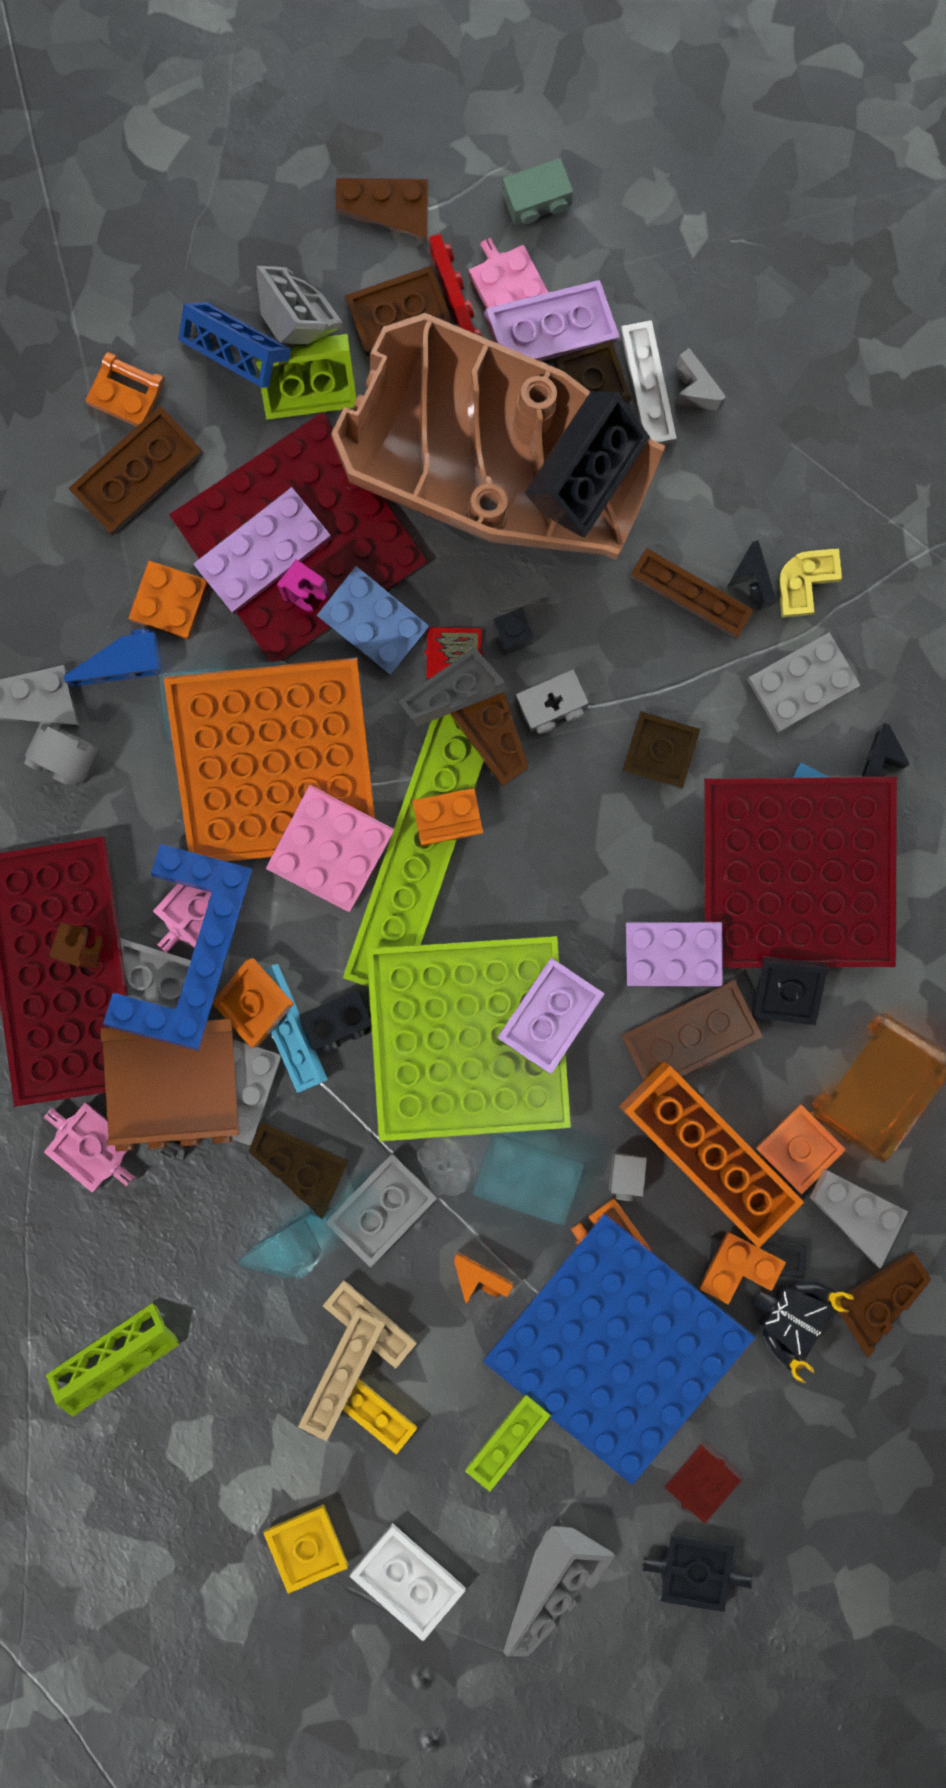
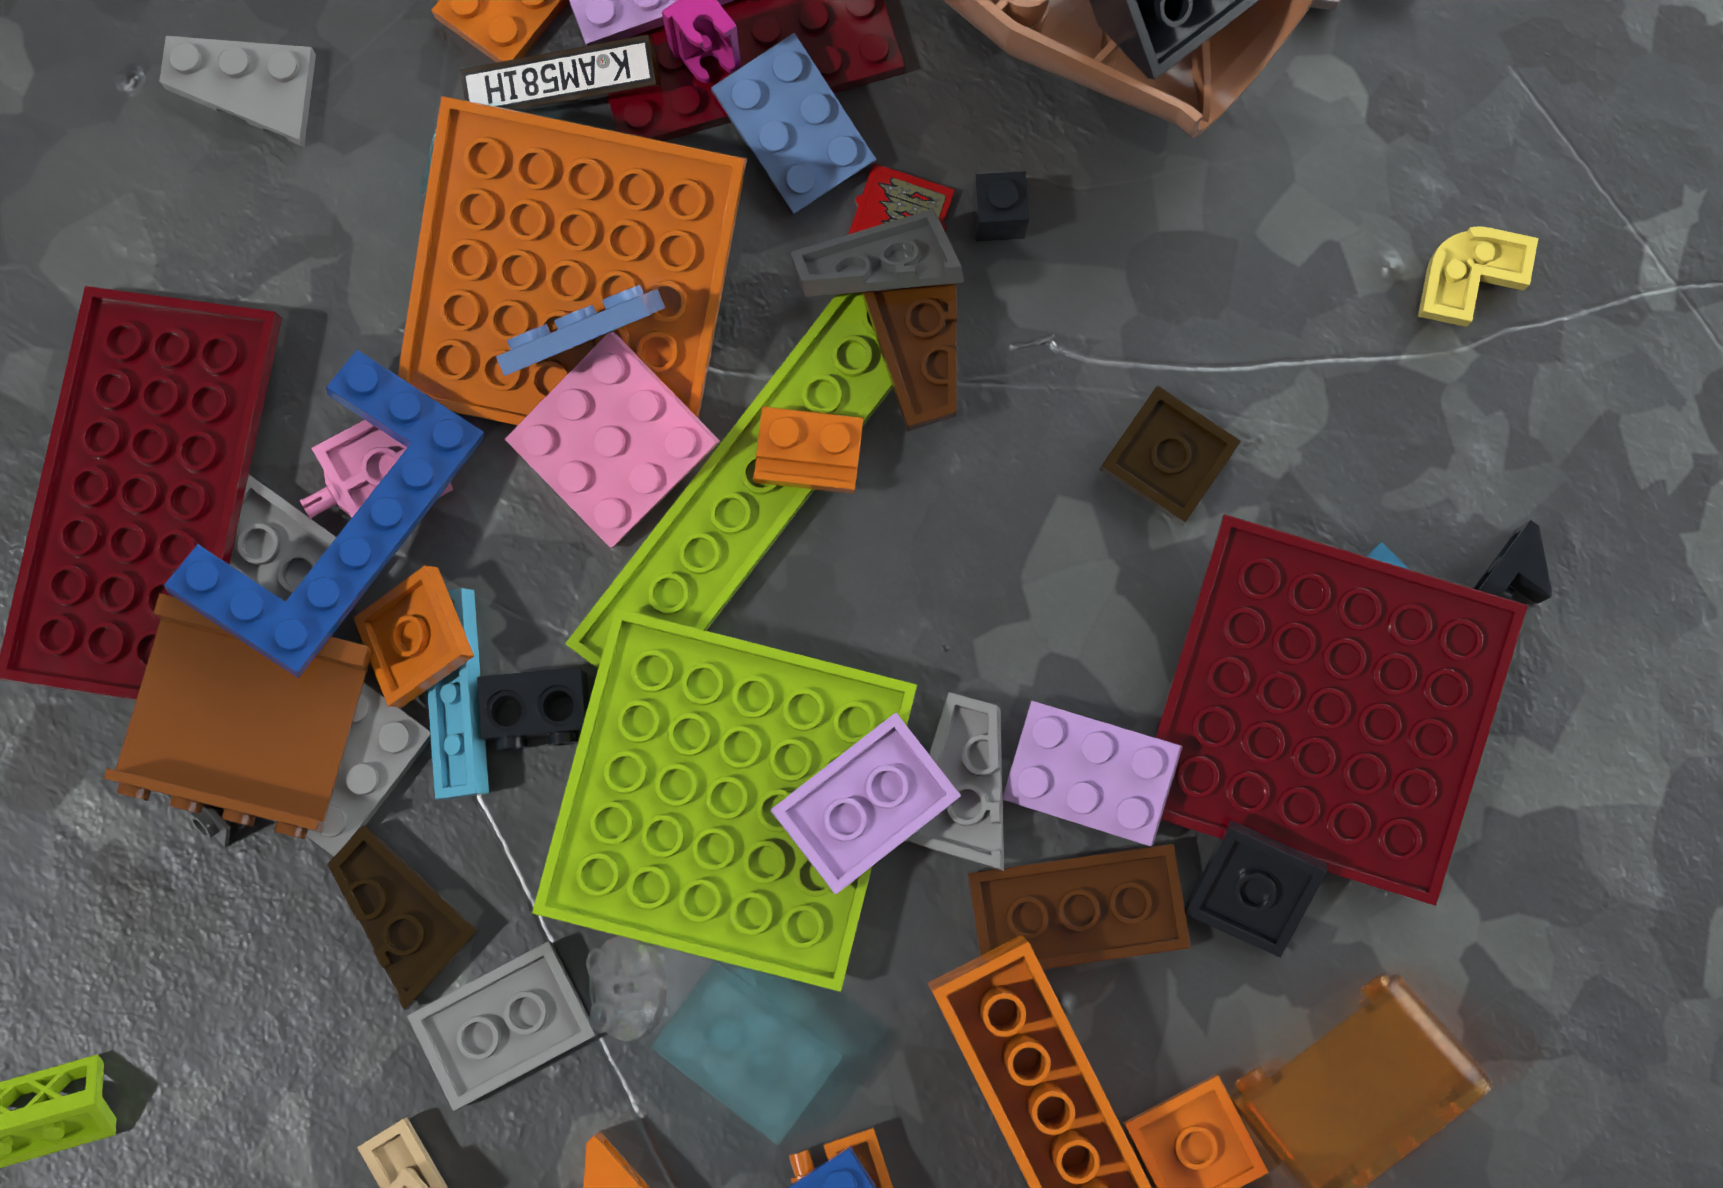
camera: 20 degrees right, 5 degrees down
light grey brick [24,721,99,787] -> none
bright pink plate [44,1102,135,1193] -> none
reddish brown hinge [49,922,103,969] -> none
blue slope [64,629,163,688] -> none
clear light blue slope [238,1218,323,1279] -> none
light grey brick [515,669,589,734] -> none
light grey brick [609,1153,647,1201] -> none
reddish brown plate [630,548,754,639] -> none
black slope [727,540,776,610] -> none
light grey plate [747,632,861,733] -> none
none -> tile [460,35,660,112]
none -> medium blue plate [496,285,666,376]
none -> light grey wing [905,692,1004,871]

